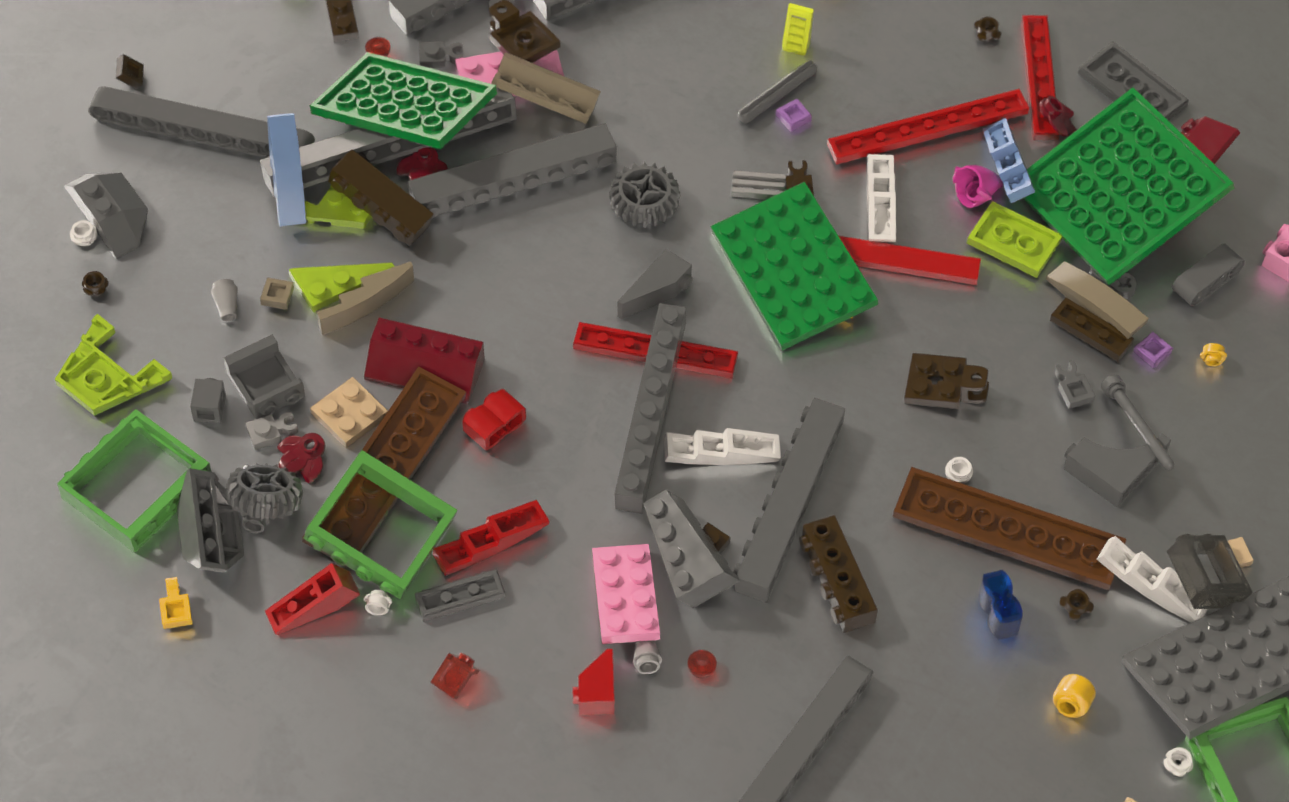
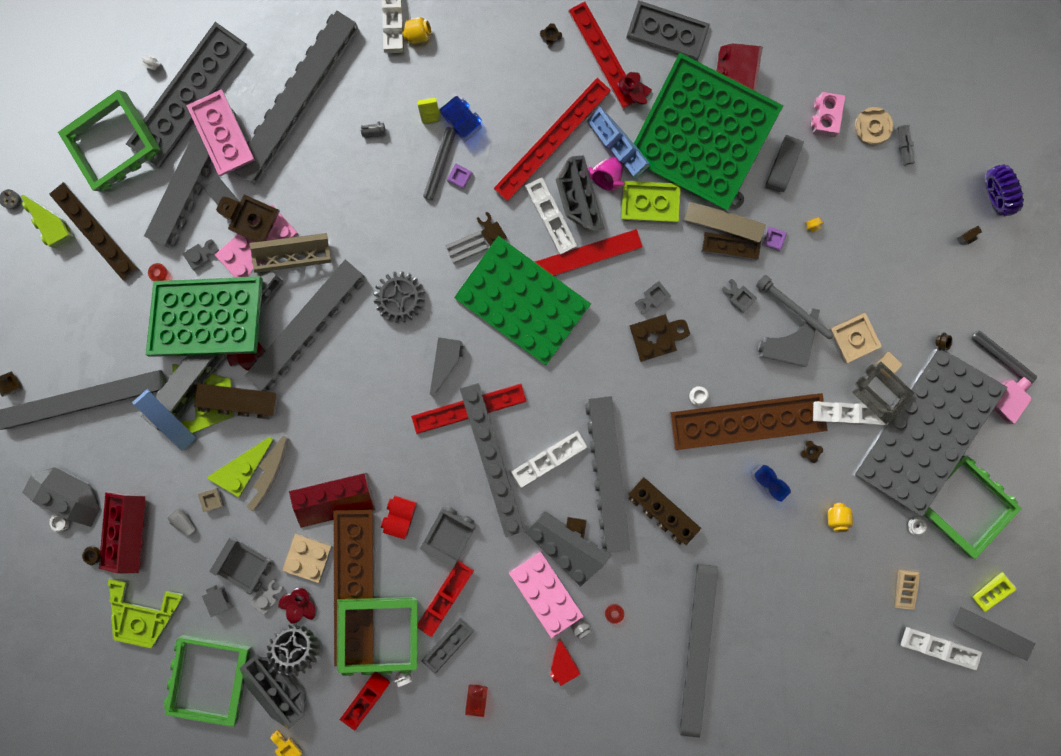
camera: 30 degrees left, 30 degrees up
none -> dark red slope [99,492,146,574]
none -> dark grey pin [361,121,386,137]
none -> dark grey panel [420,506,476,567]
none -> clear blue brick [439,95,482,142]
none -> dark grey wedge [556,155,605,232]
none -> dark grey plate [635,281,671,314]
none -> tan plate [829,312,882,363]

